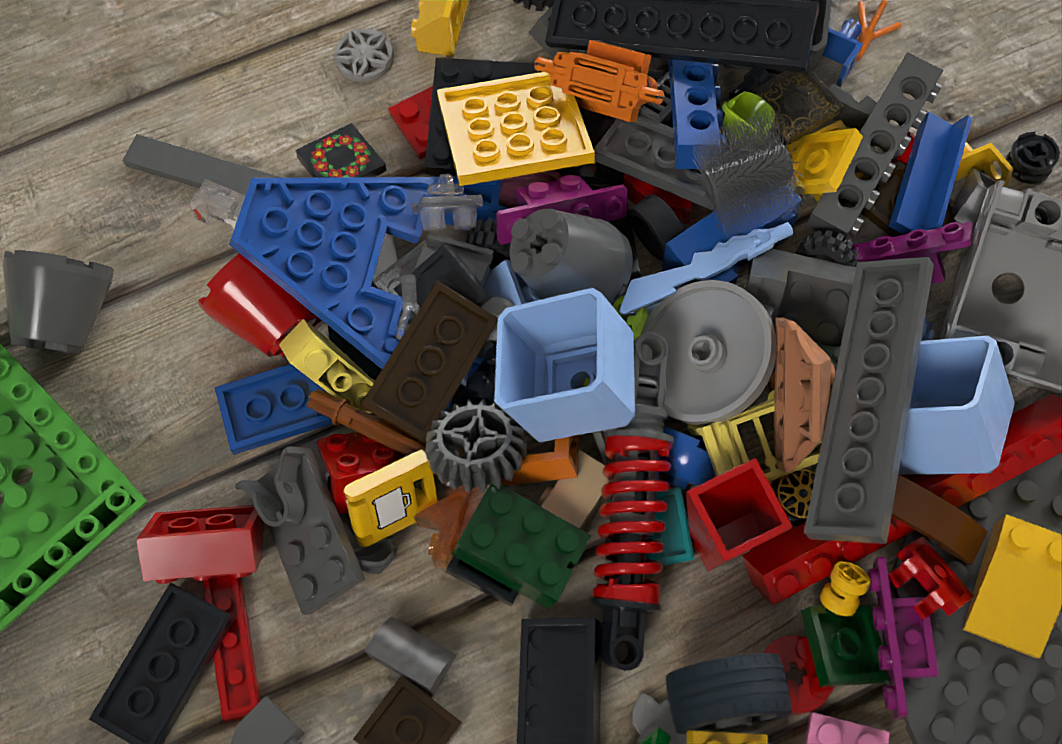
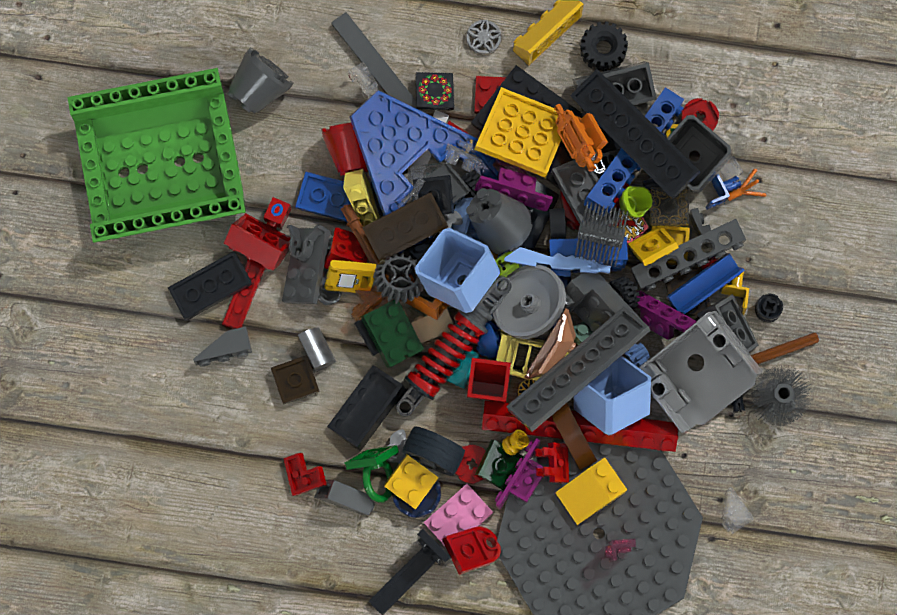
camera: 30 degrees right, 10 degrees up
none -> red brick [263,197,291,229]

